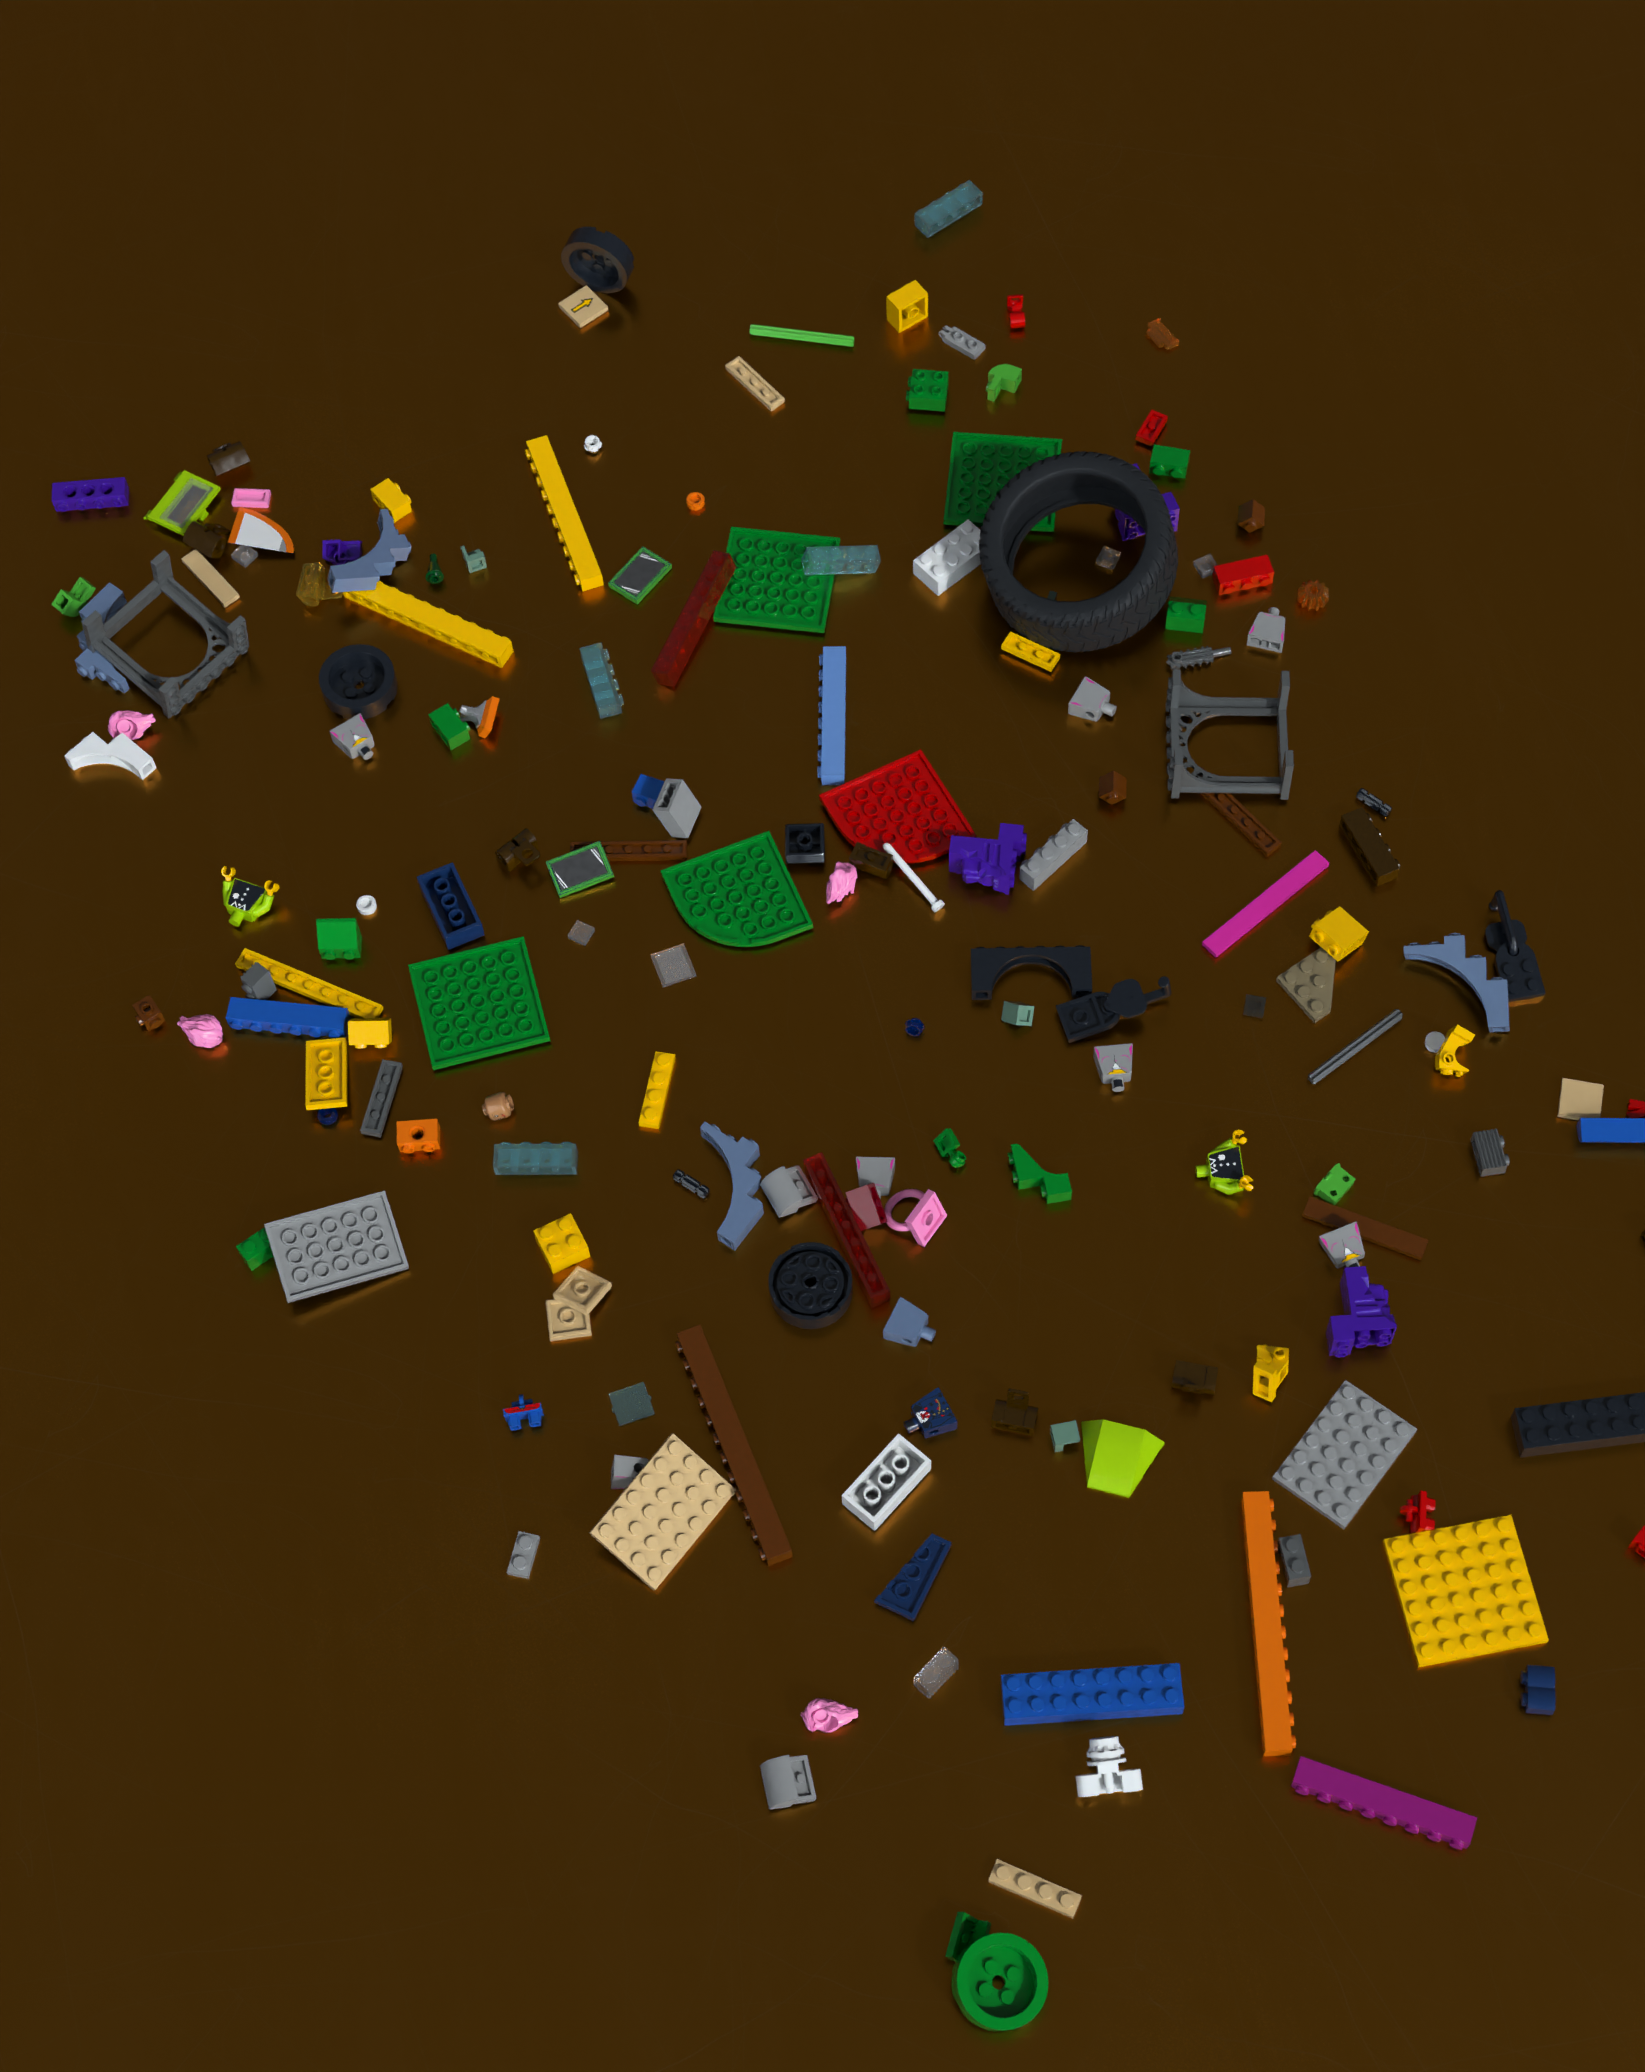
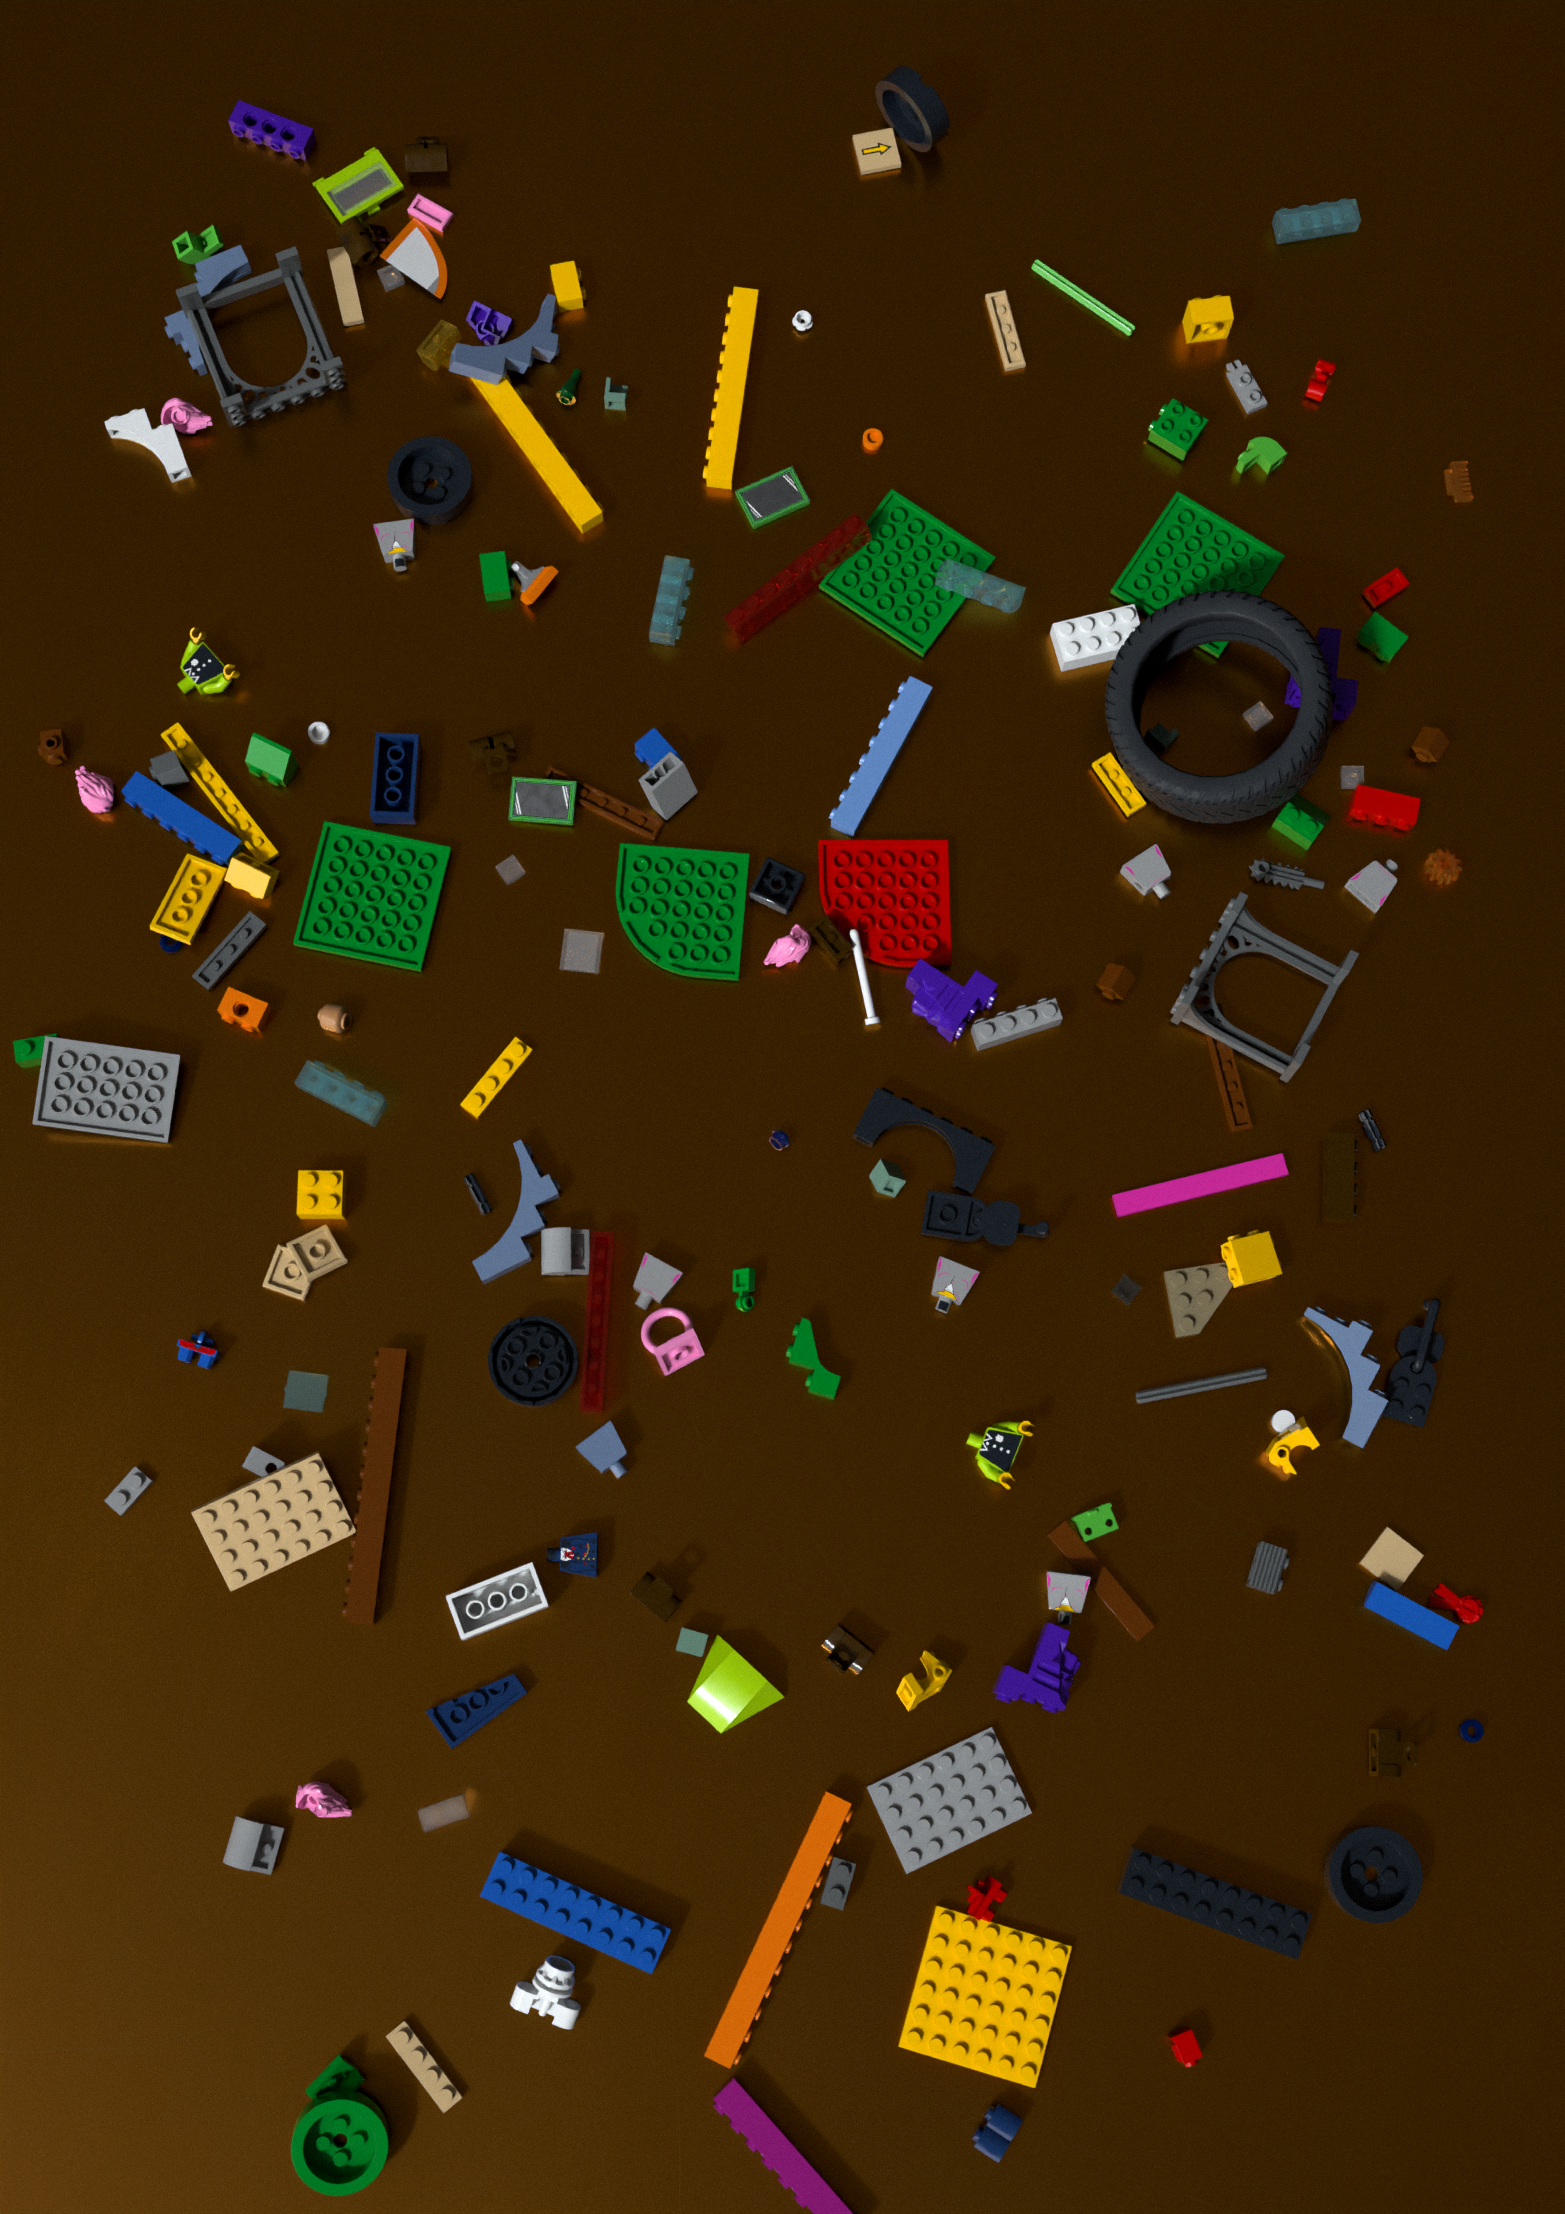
camera: 20 degrees right, 15 degrees up
dark red brick [845,1183,888,1232] -> none

